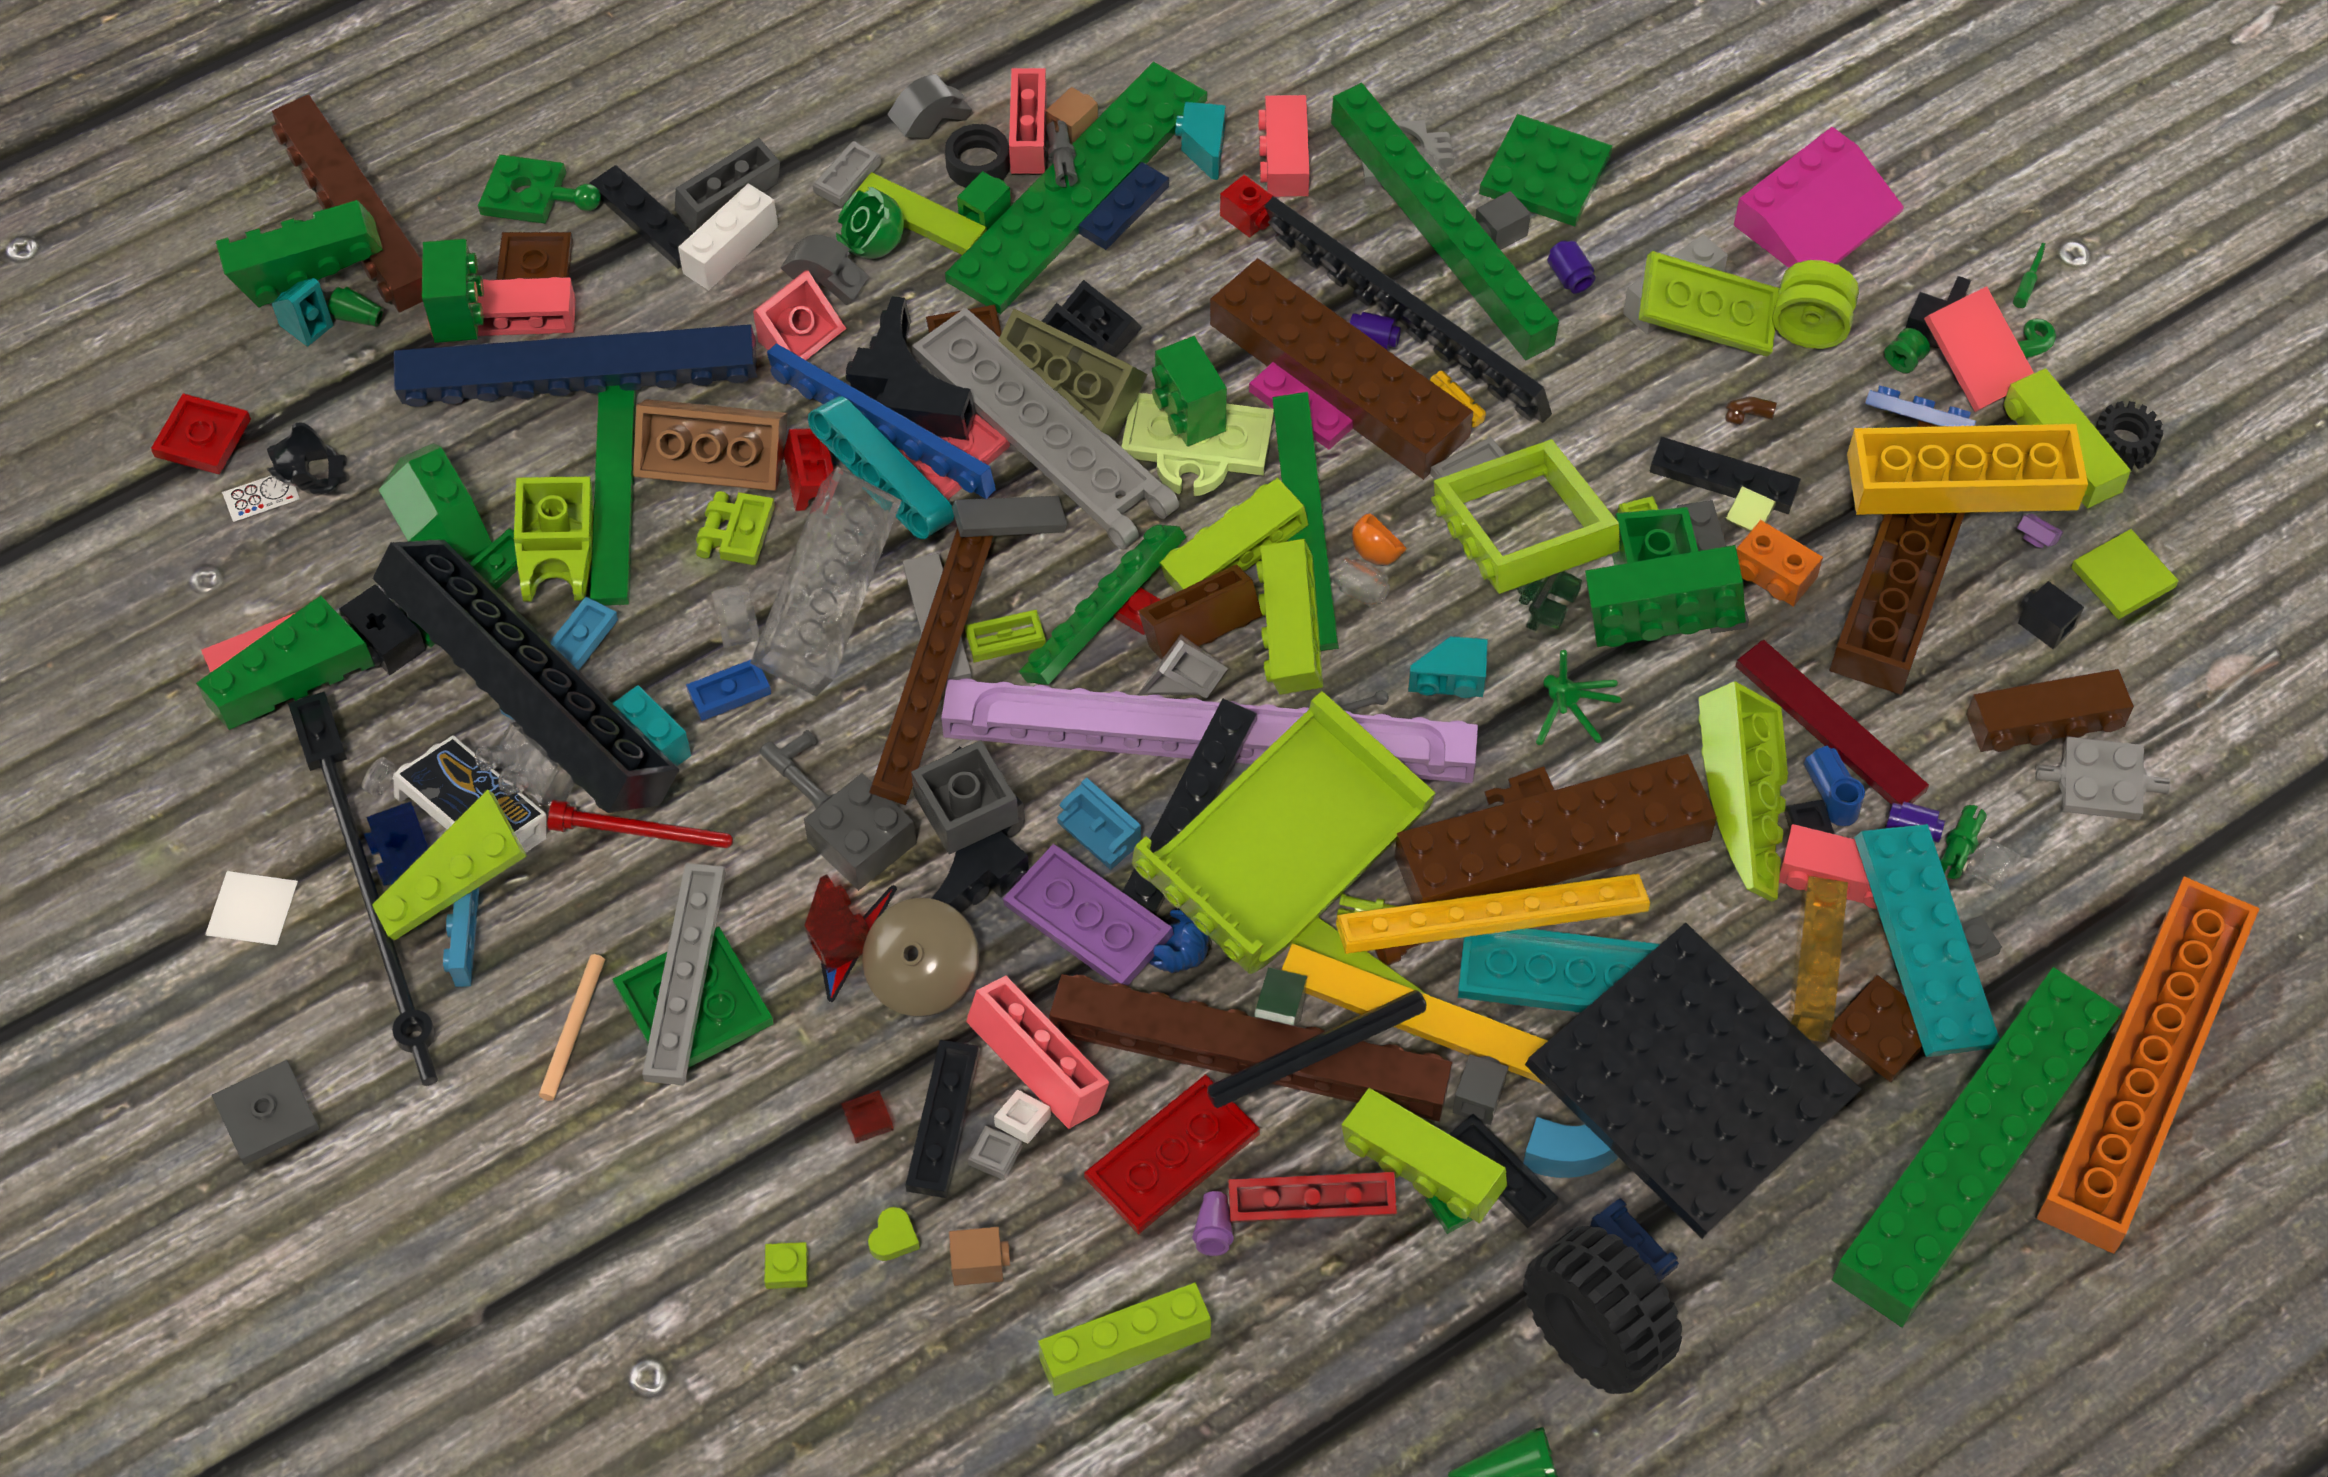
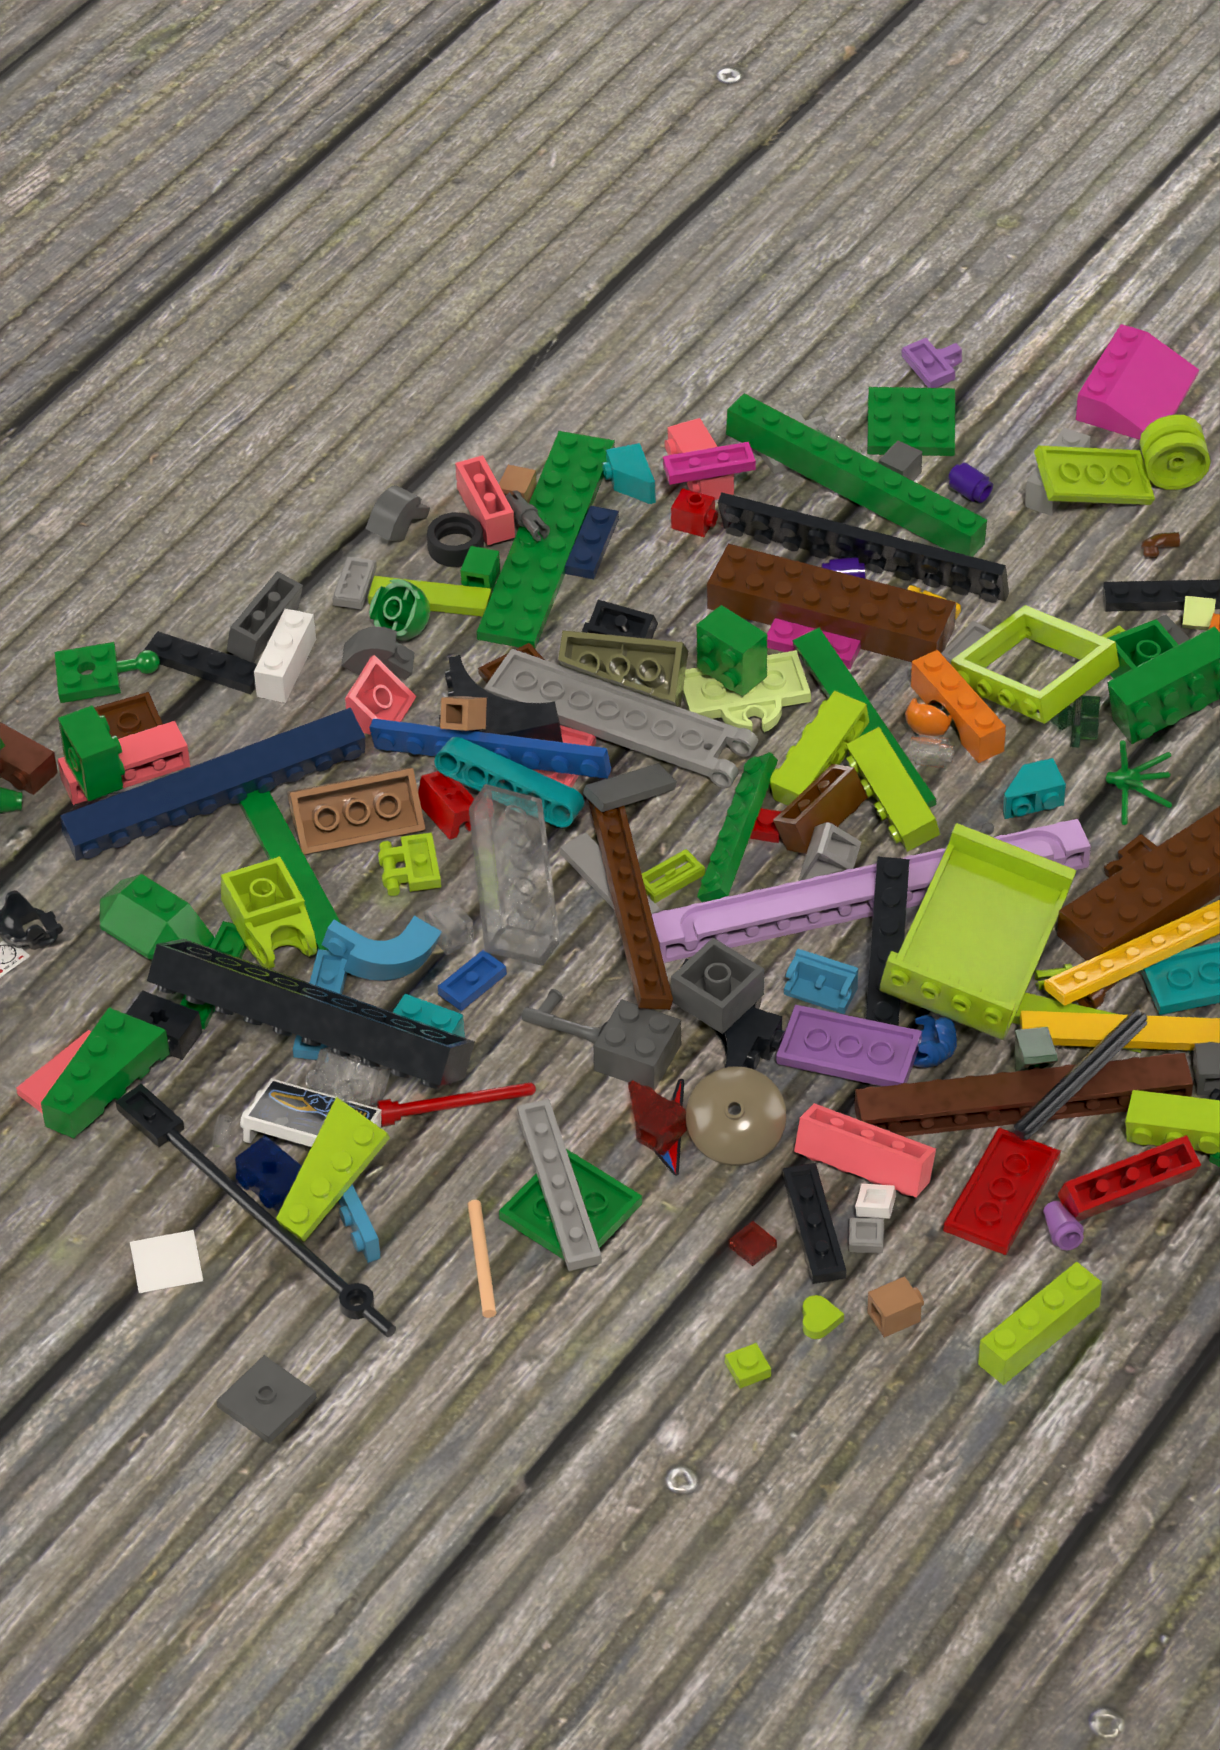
camera: 20 degrees left, 10 degrees down
none -> dark azure arch [322,916,442,981]
none -> medium nougat brick [440,696,487,731]
none -> dark pink plate [663,442,756,485]
none -> medium lavender hinge [901,338,962,388]
none -> orange arch [911,650,1006,763]

